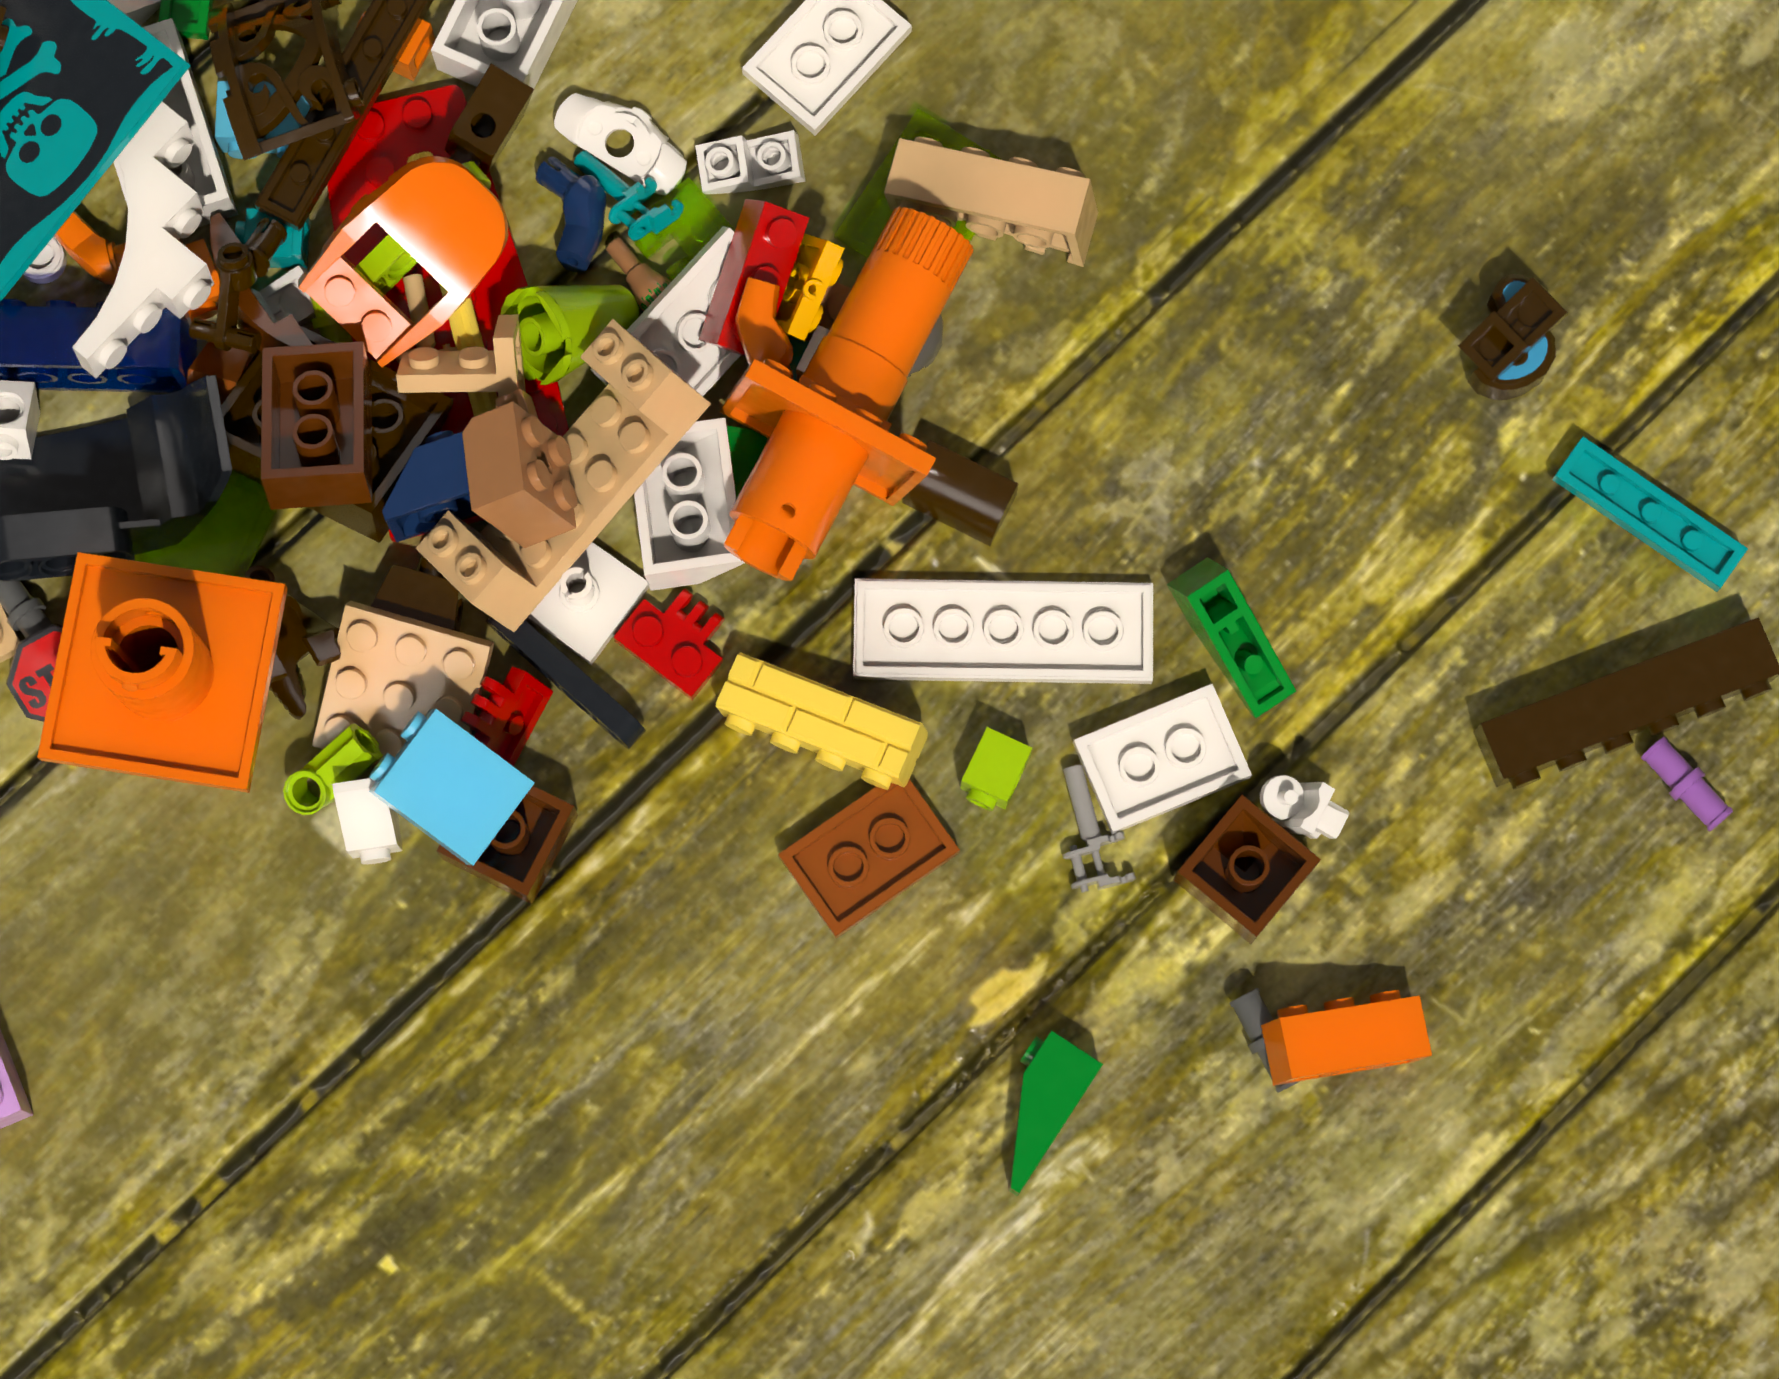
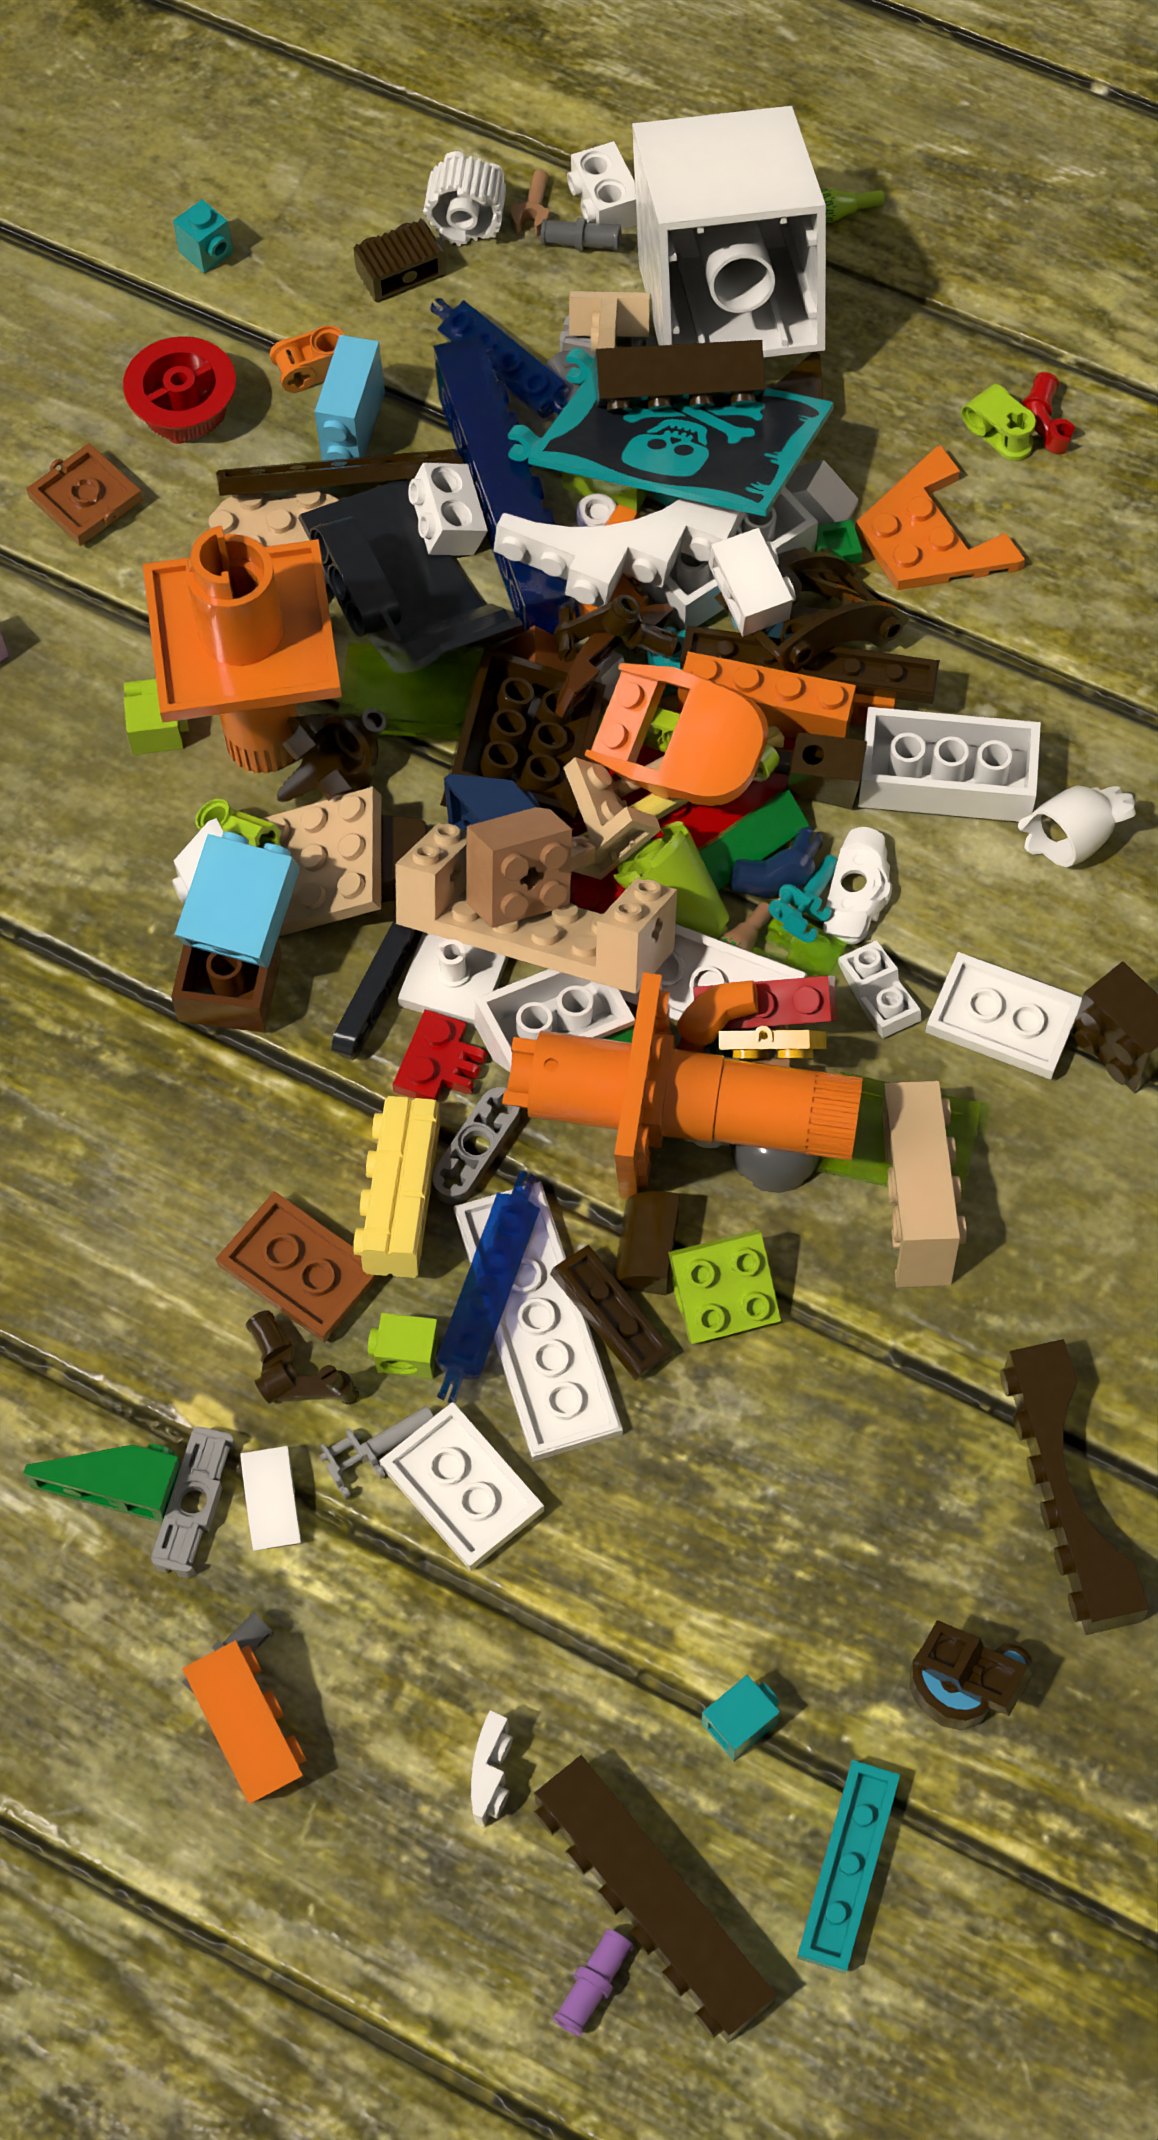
camera: 75 degrees right, 15 degrees down
reddish brown brick [261,341,372,510] -> none
red hinge [461,666,554,767] -> none
green slope [1167,557,1296,718] -> none
reddish brown slope [1173,795,1321,944] -> none
white hips [1260,775,1349,839] -> none
none -> lime brick [124,678,189,755]
none -> light grey piece [151,1427,236,1579]
none -> white slope [240,1446,301,1551]
none -> dark brown pin [245,1310,359,1405]
none -> light grey beam [432,1087,521,1205]
none -> clear blue plate [435,1171,540,1403]
none -> white slope [471,1710,513,1828]
none -> dark brown tile [550,1245,674,1381]
none -> lime plate [668,1229,781,1344]
none -> orange brick [677,651,856,739]
none -> green tile [698,789,810,891]
none -> teal brick [701,1675,780,1762]
none -> white brick [709,528,796,637]
none -> dark brown arch [1000,1339,1149,1635]

